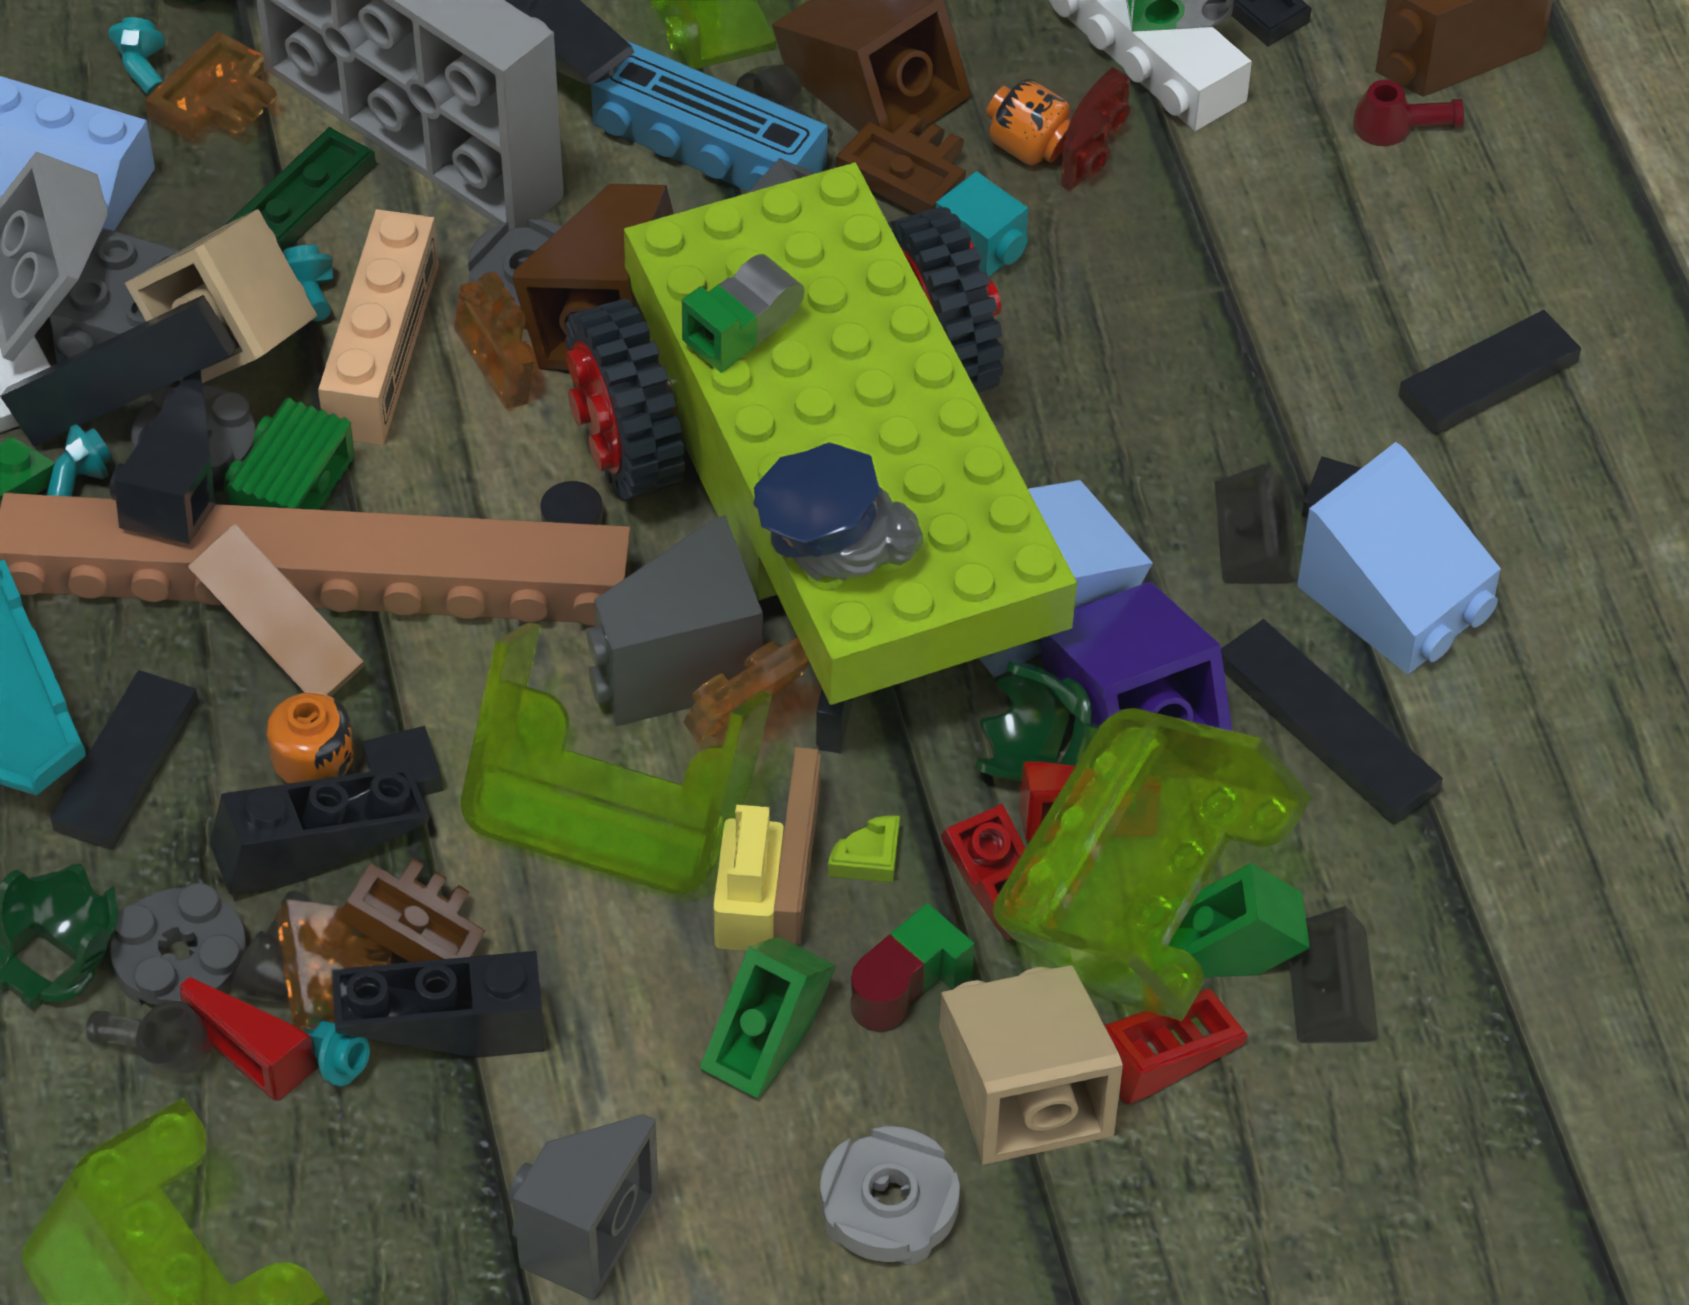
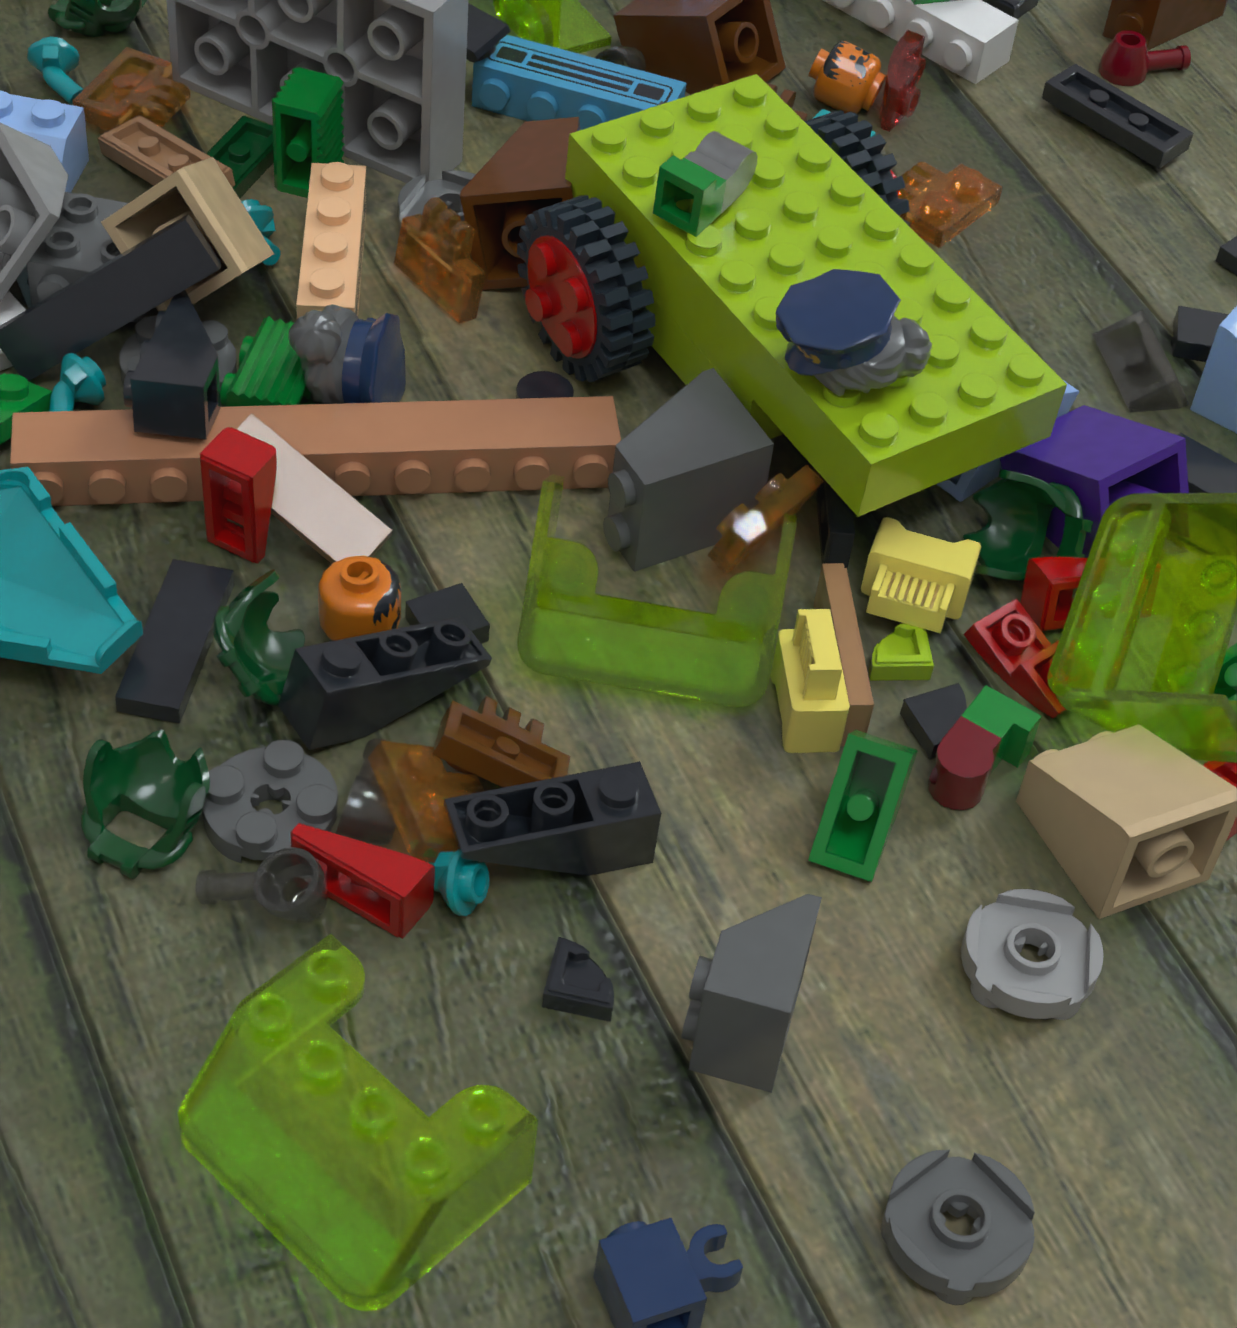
camera: 15 degrees left, 5 degrees down
none -> medium nougat tile [98,115,235,187]
none -> red slope [199,427,277,564]
none -> dark green helmet [213,569,305,705]
none -> green brick [272,67,345,198]
none -> piece [288,304,406,404]
none -> black tile [542,937,614,1022]
none -> light yellow piece [861,517,981,634]
none -> clear orange hinge [898,162,1003,248]
none -> black tile [900,683,967,759]
none -> black plate [1042,64,1193,169]

